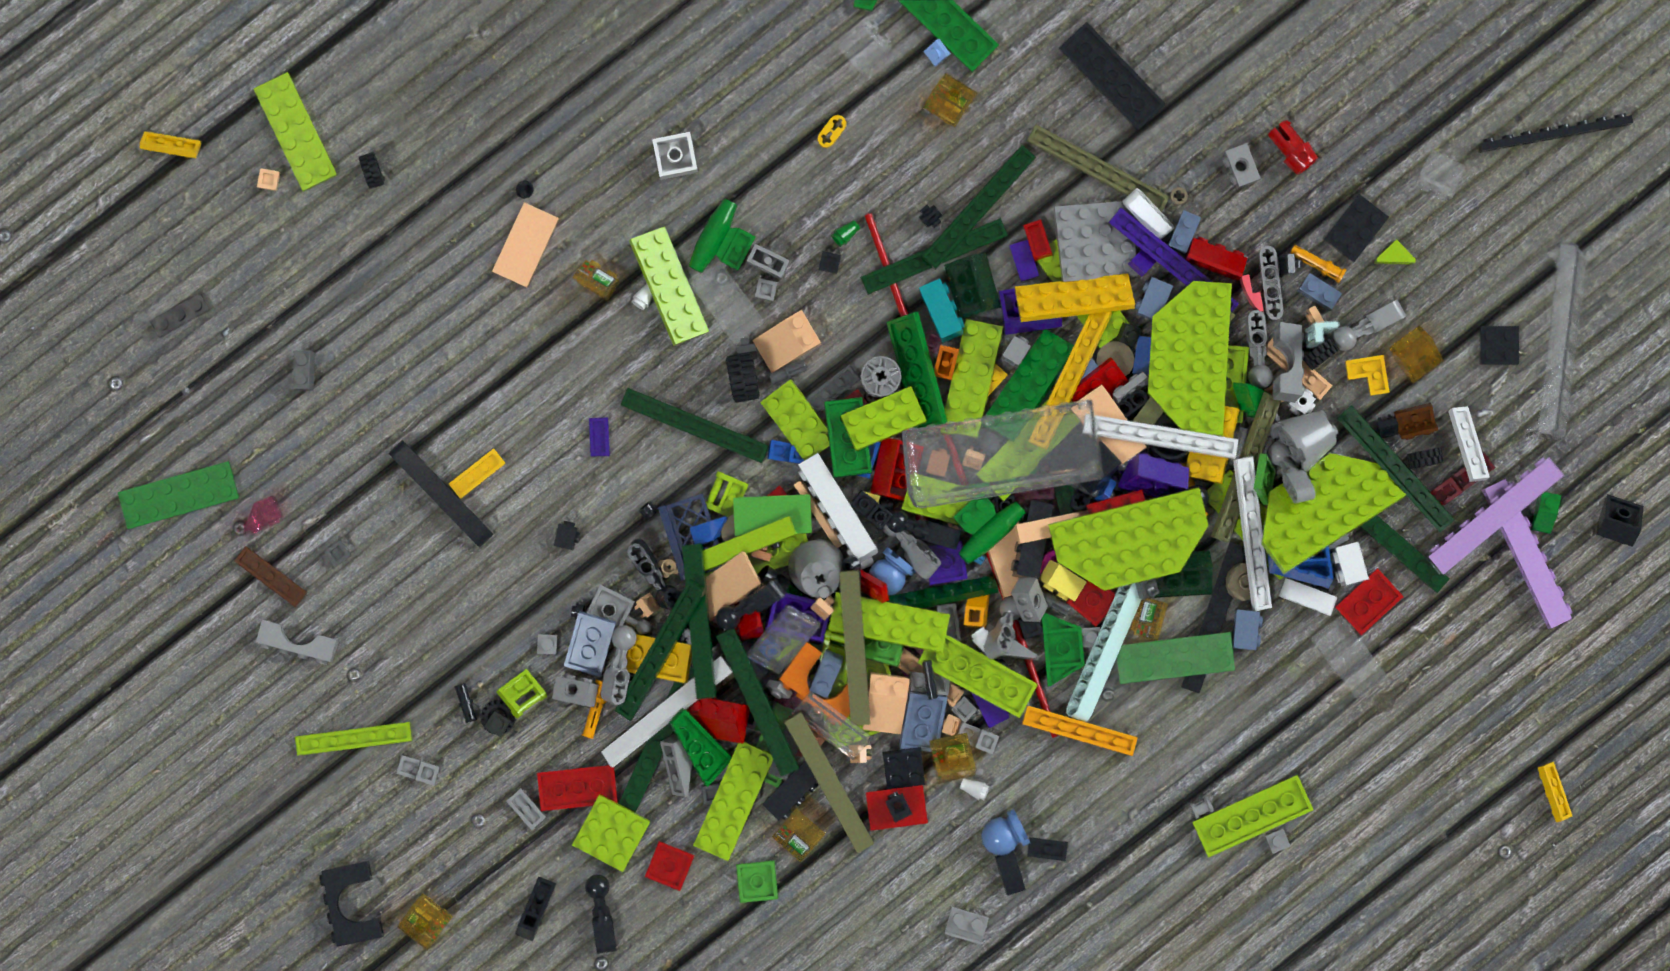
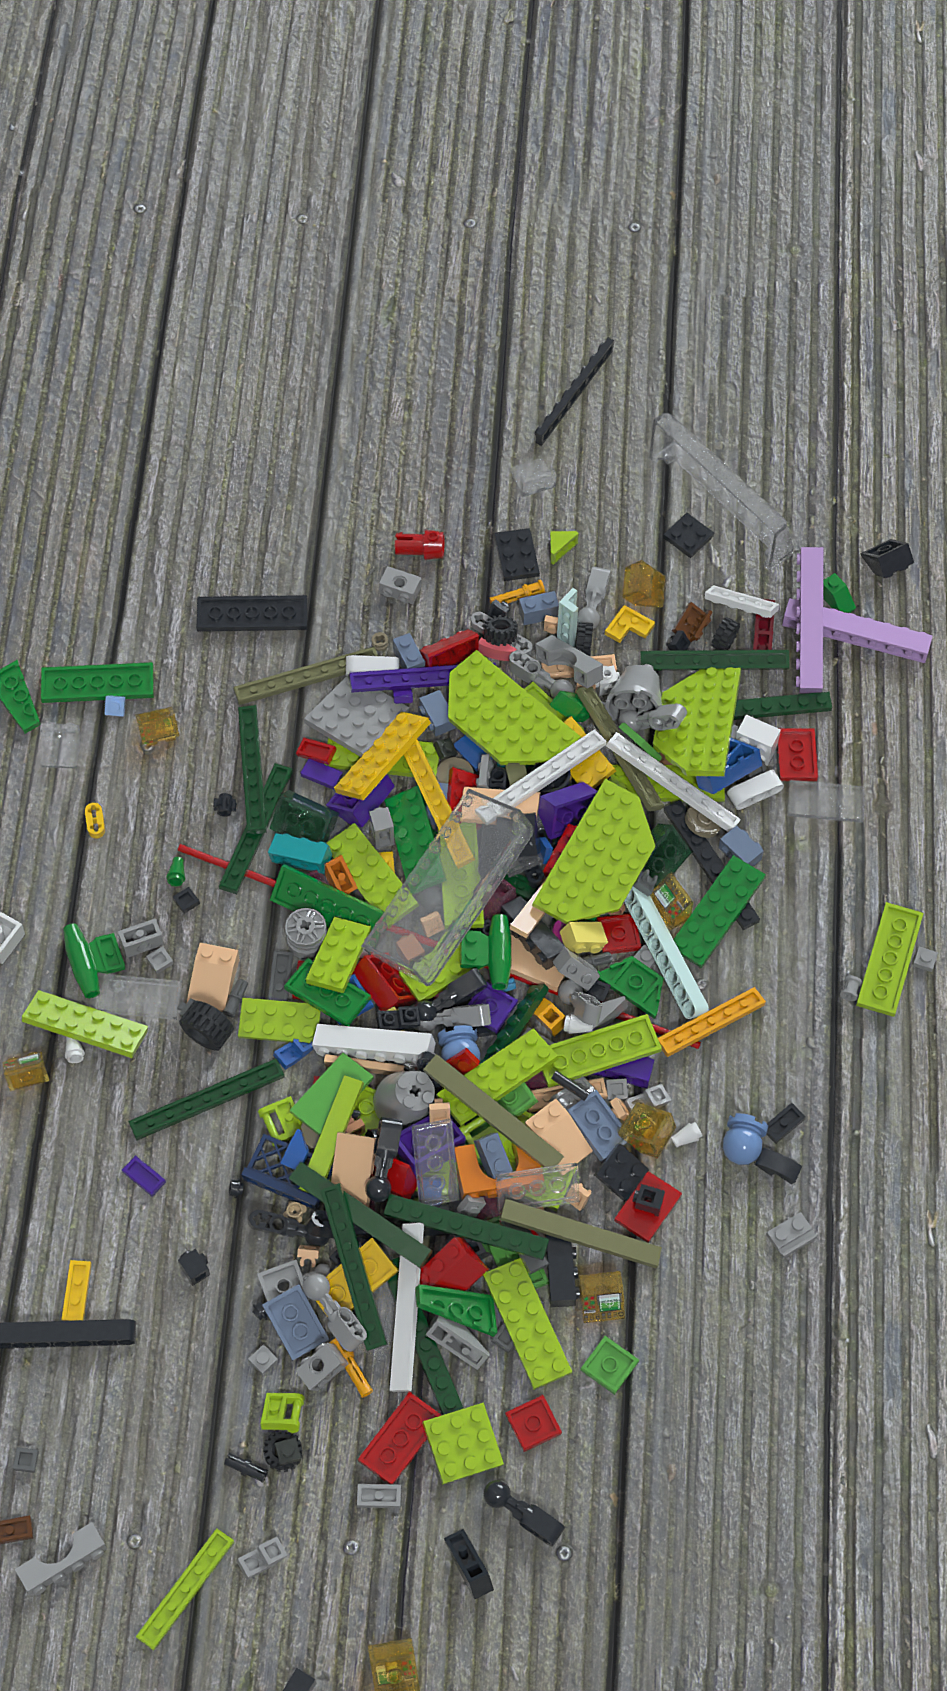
camera: 50 degrees left, 25 degrees down
none -> black tyre [484,615,518,646]

